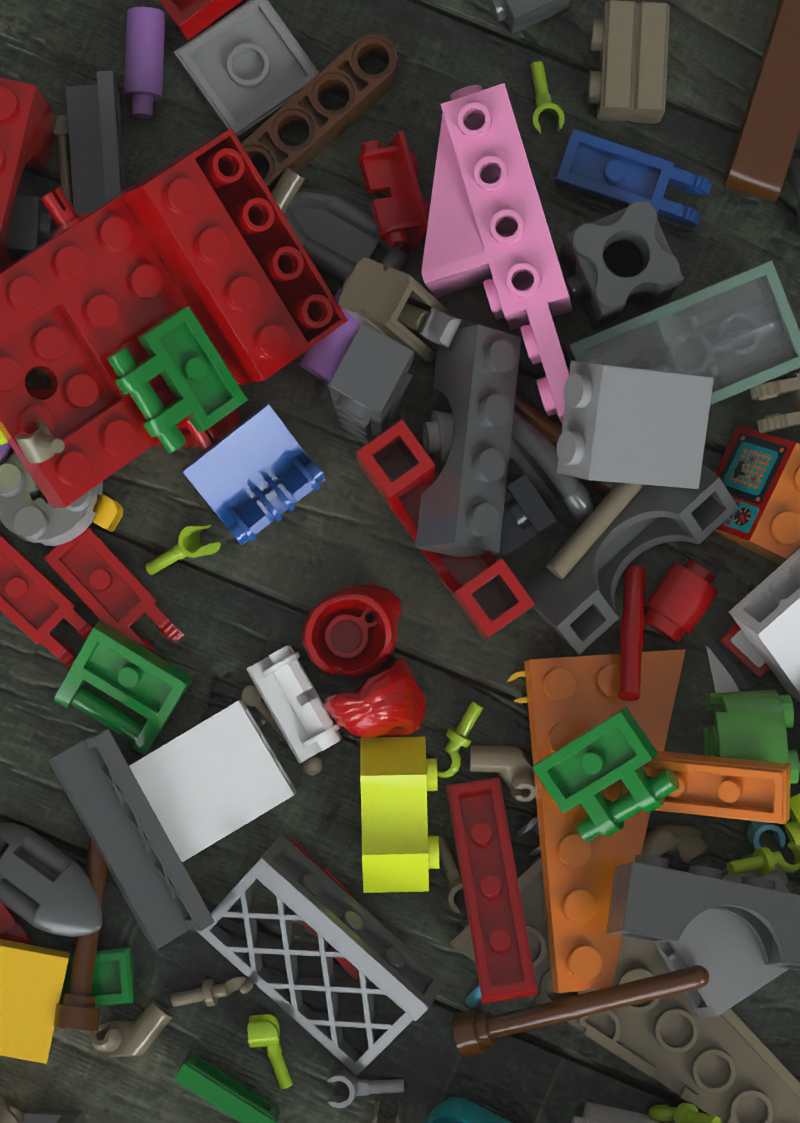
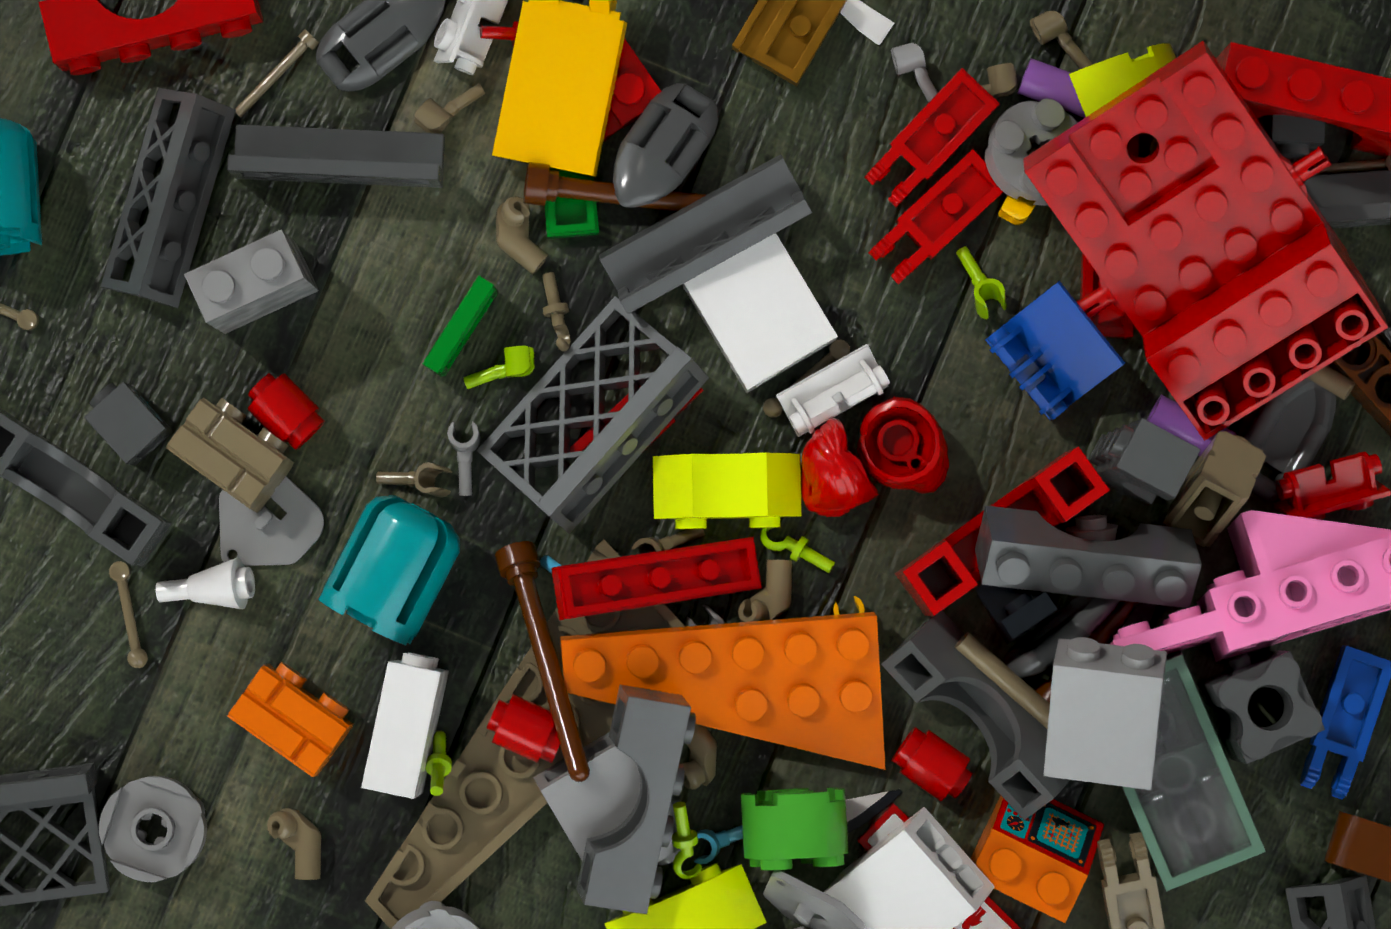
camera: 90 degrees right, 0 degrees up
dark tan hand [14,419,65,464] -> none
green plate [54,621,193,756] -> none
green plate [107,306,248,453] -> none
light grey hand [419,307,472,348] -> none
green plate [532,706,680,842] -> none
red piece [618,565,646,701] -> none
orange tile [620,751,791,824] -> none
none -> red brick [486,694,560,763]

